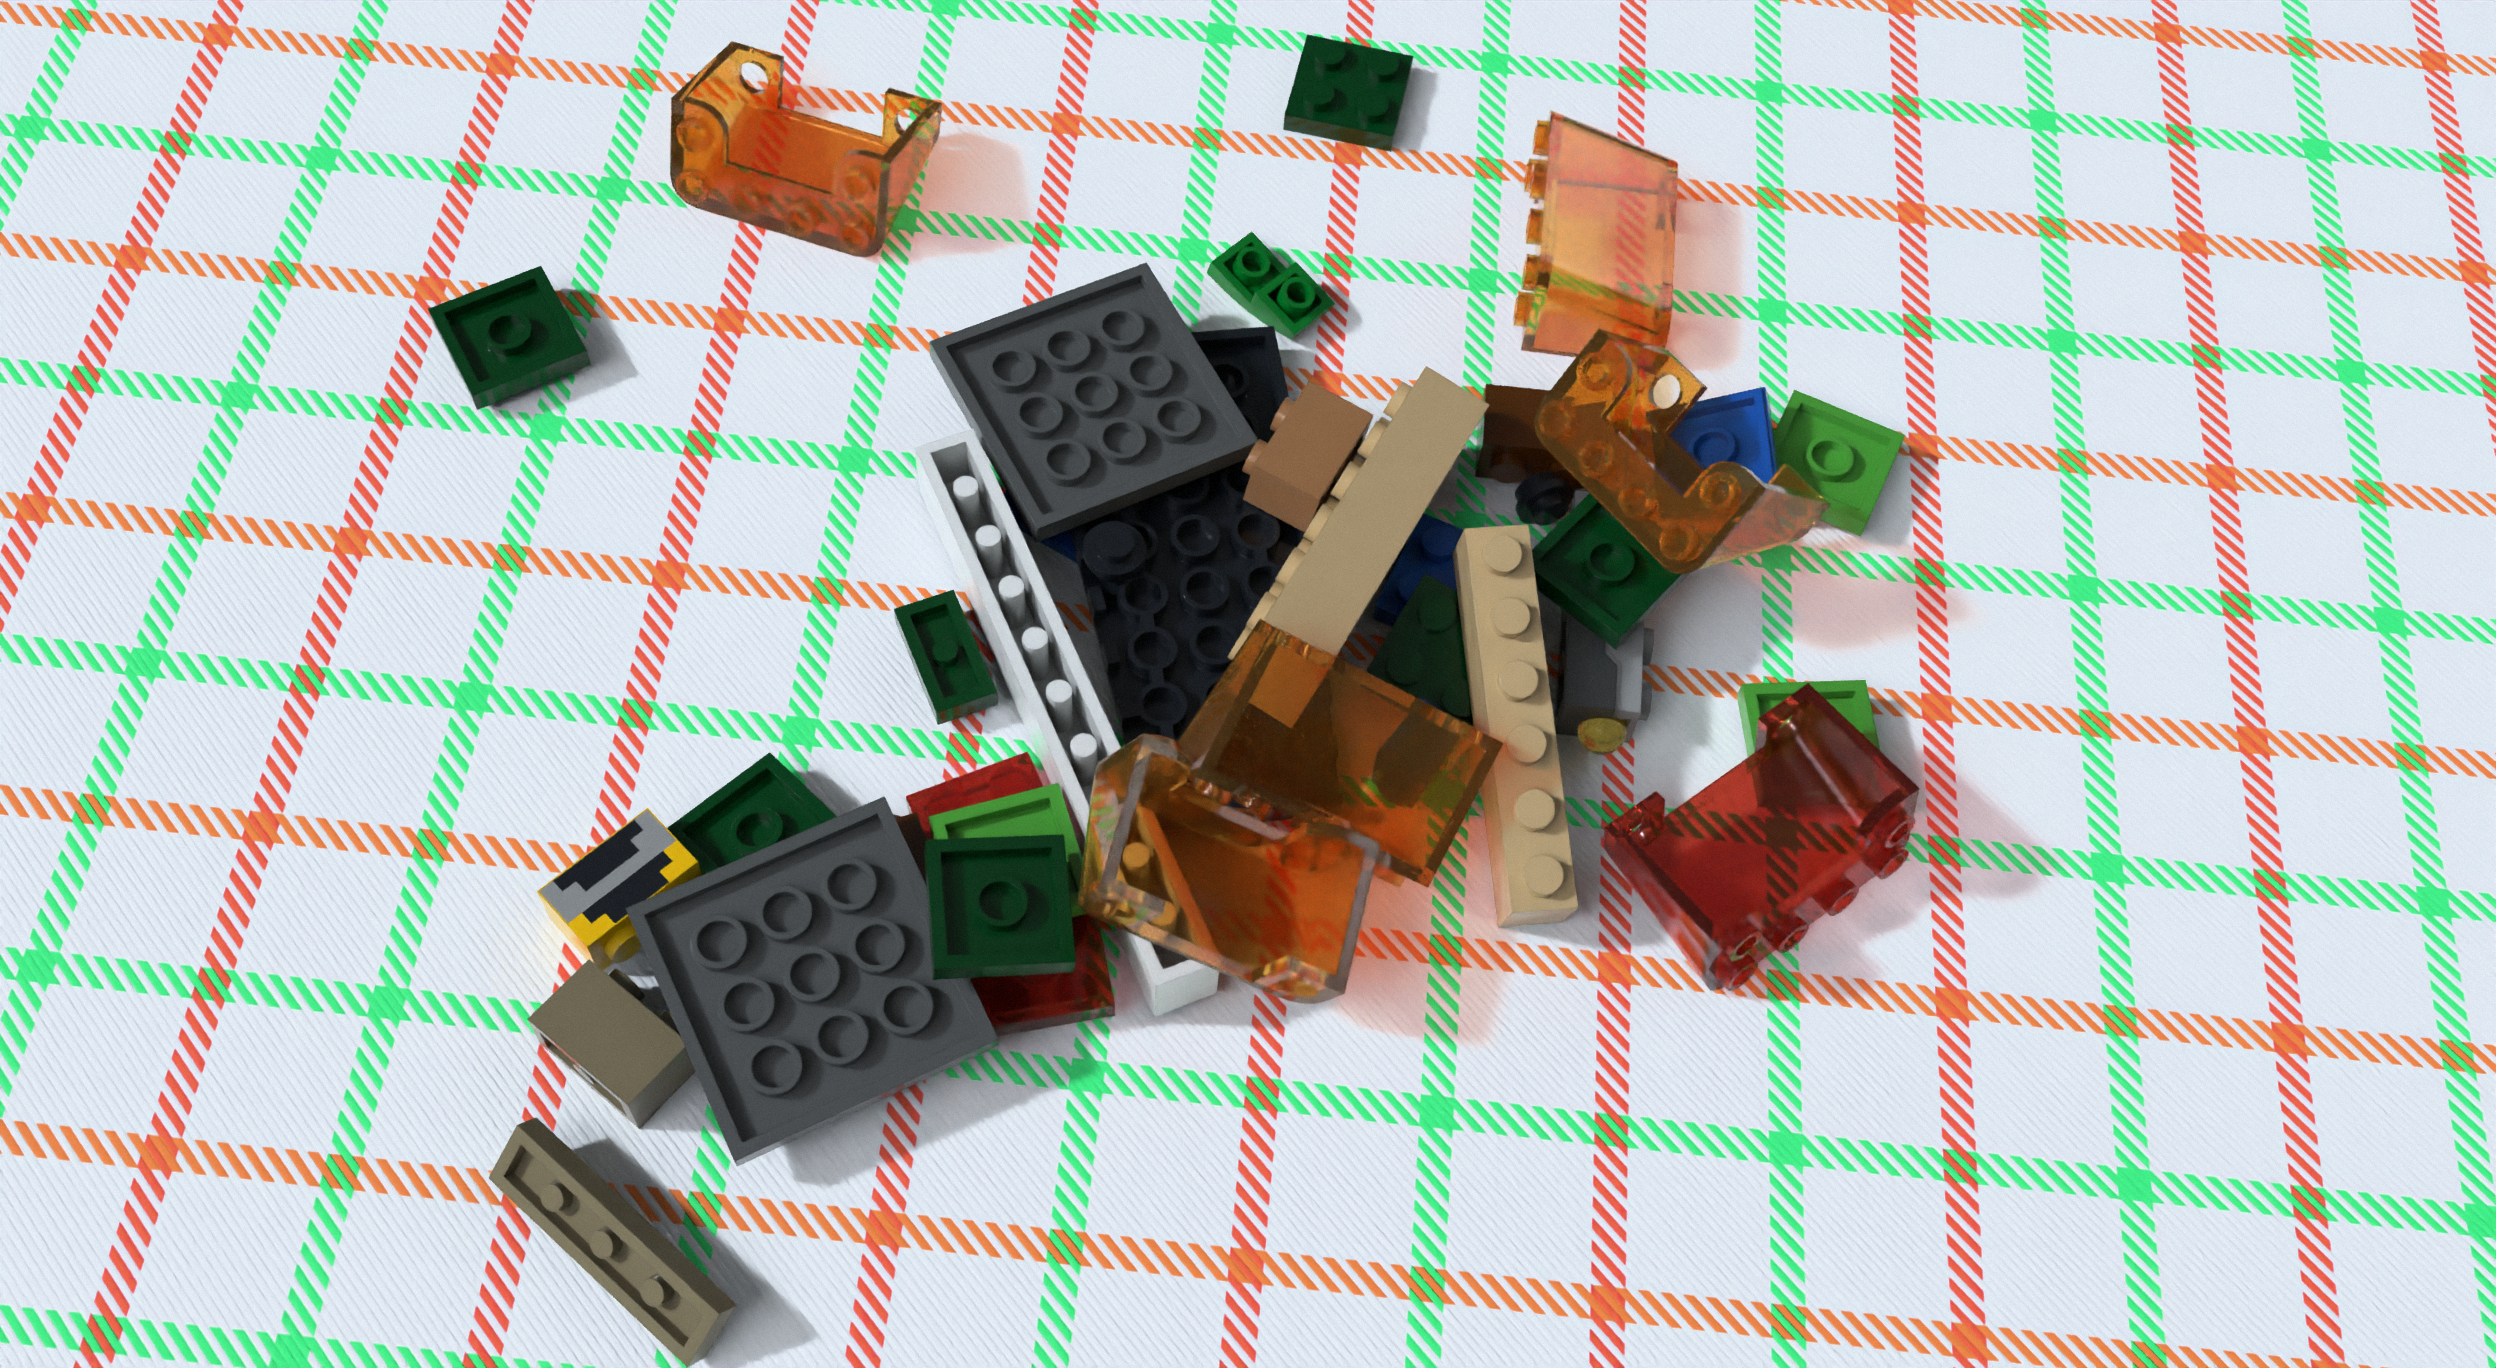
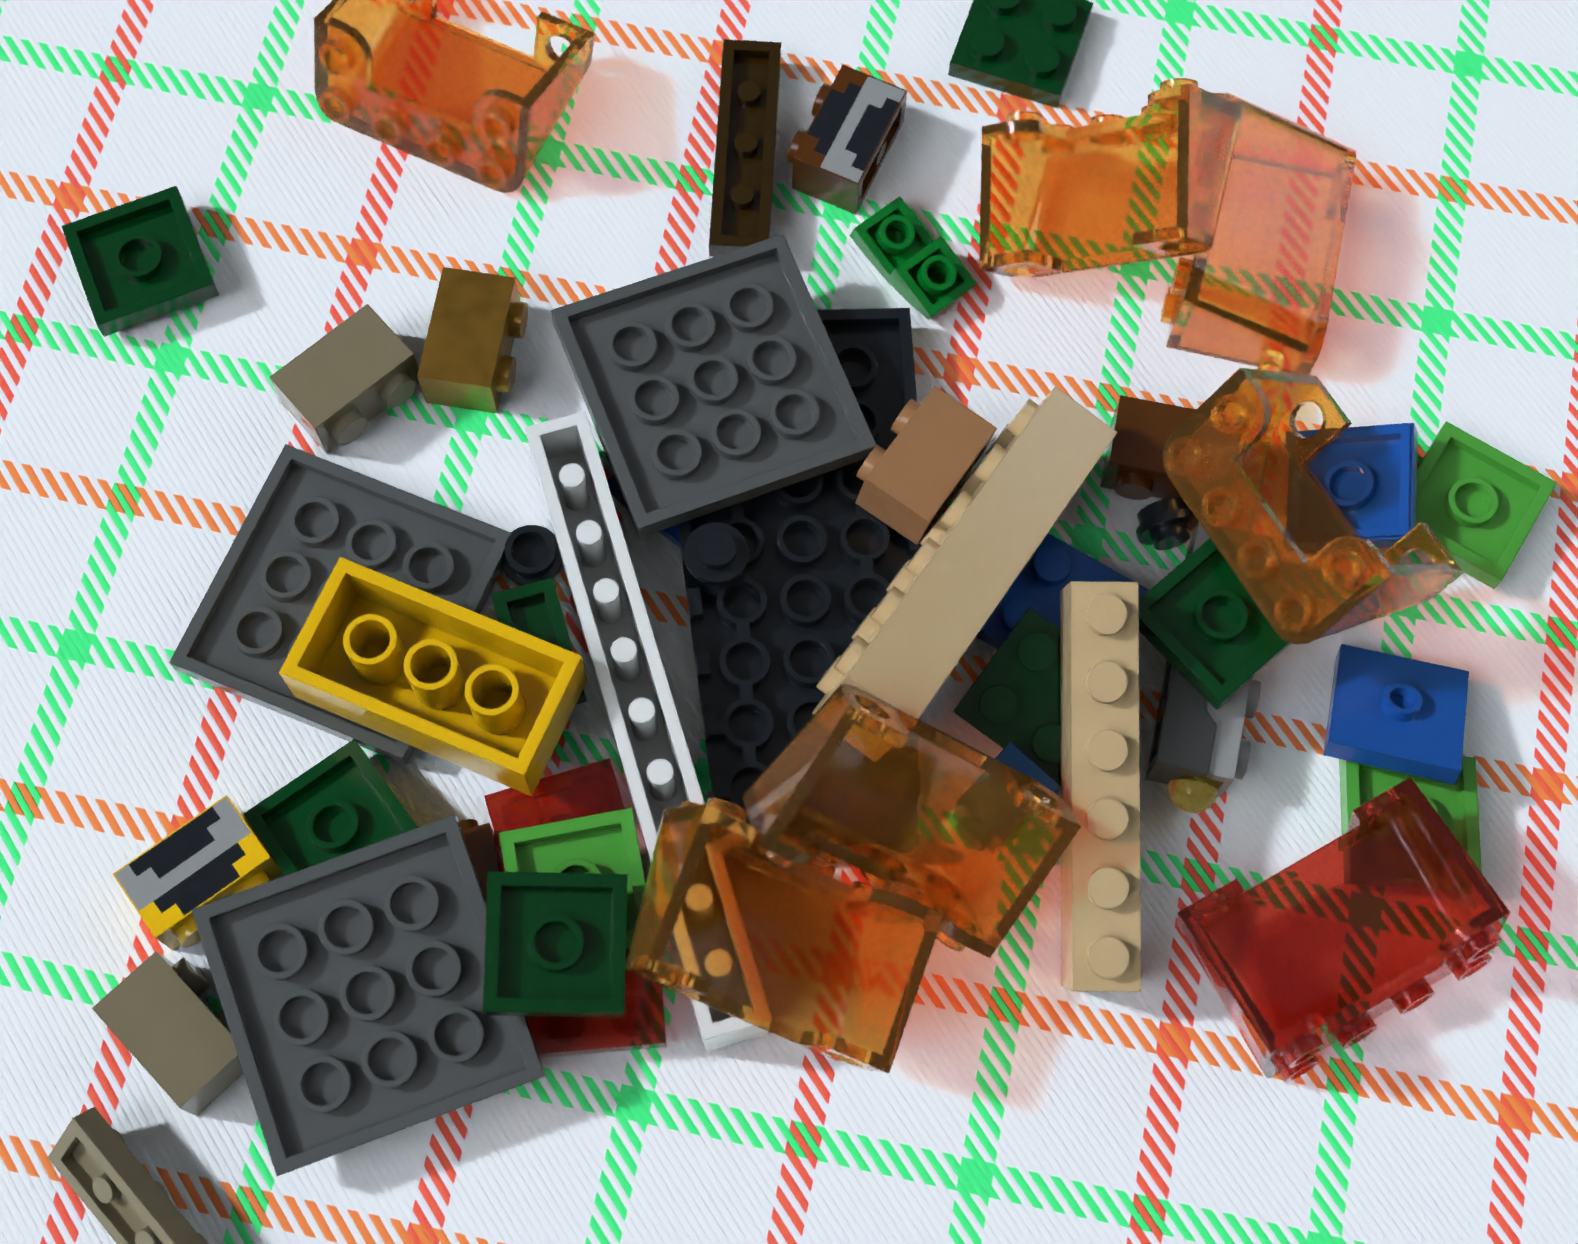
camera: 10 degrees right, 10 degrees up
none -> dark grey plate [169,444,512,765]
none -> dark tan brick [269,303,419,454]
none -> yellow brick [279,557,587,796]
none -> pearl gold brick [417,267,528,414]
none -> black plate [502,525,563,586]
none -> dark brown plate [709,39,781,257]
none -> brick [787,65,907,215]
none -> clear orange windscreen [979,78,1244,278]
none -> blue plate [1323,644,1469,785]

